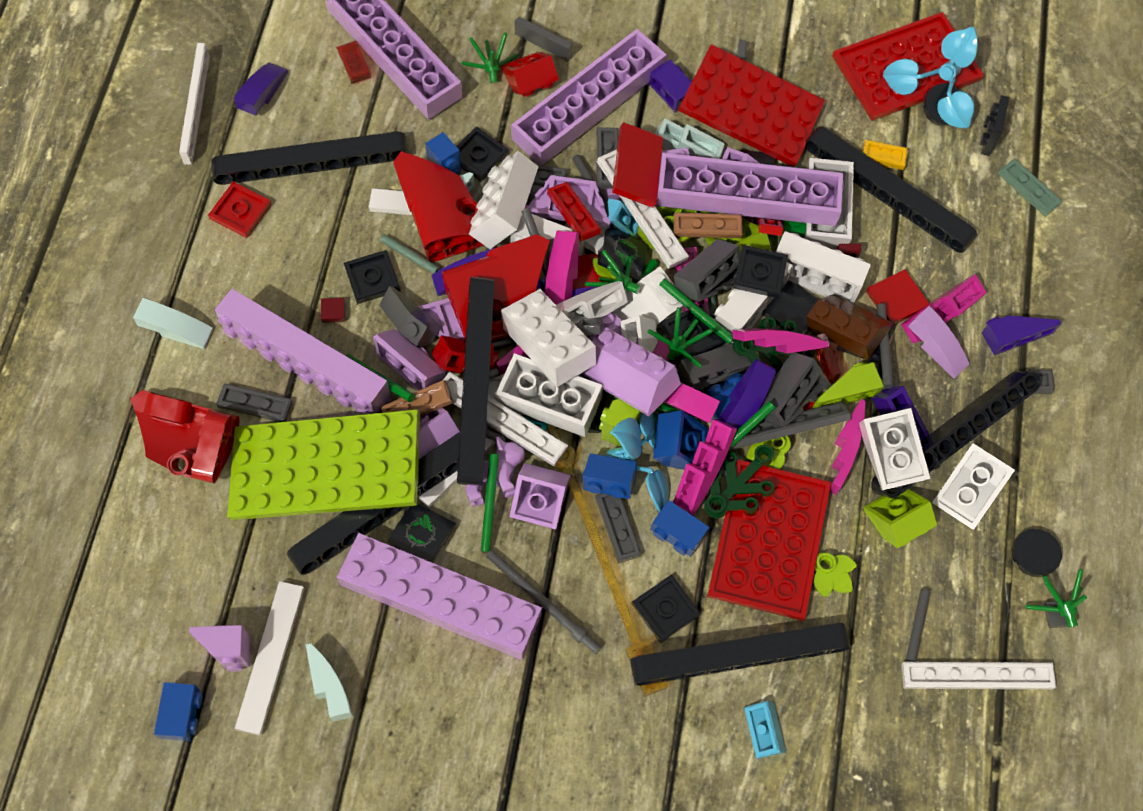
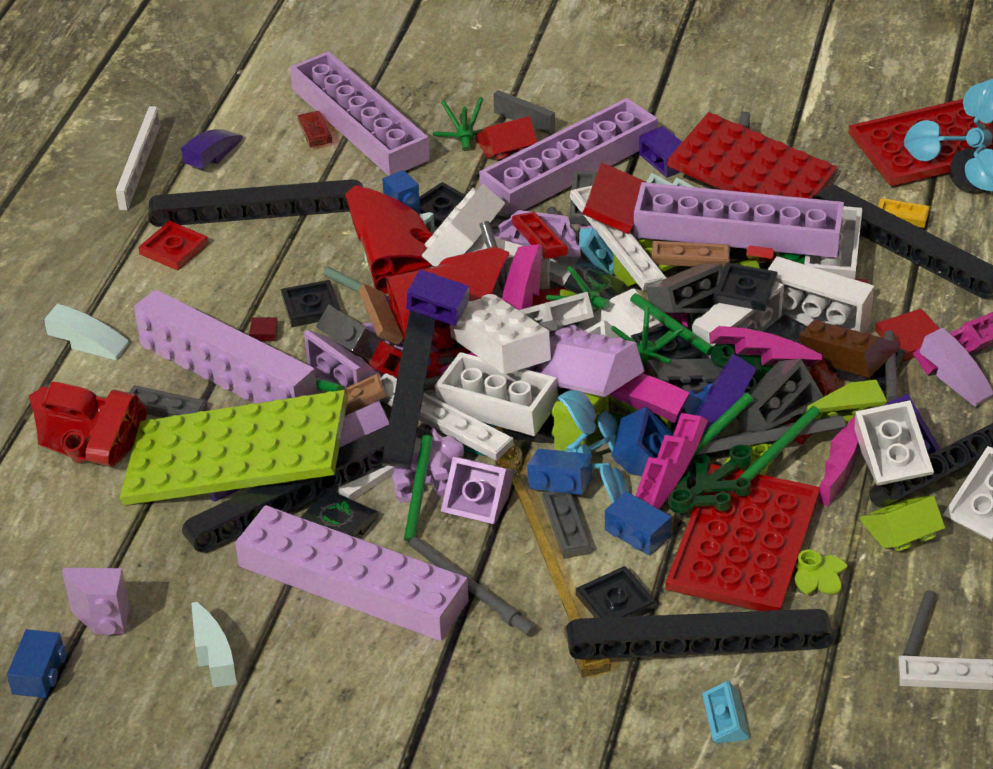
camera: 10 degrees right, 25 degrees down
white tile [235,581,304,736] -> none
white tile [369,188,412,215] -> none
none -> medium nougat tile [358,283,403,345]
none -> dark purple brick [406,269,469,326]
none -> green bar [739,406,820,482]

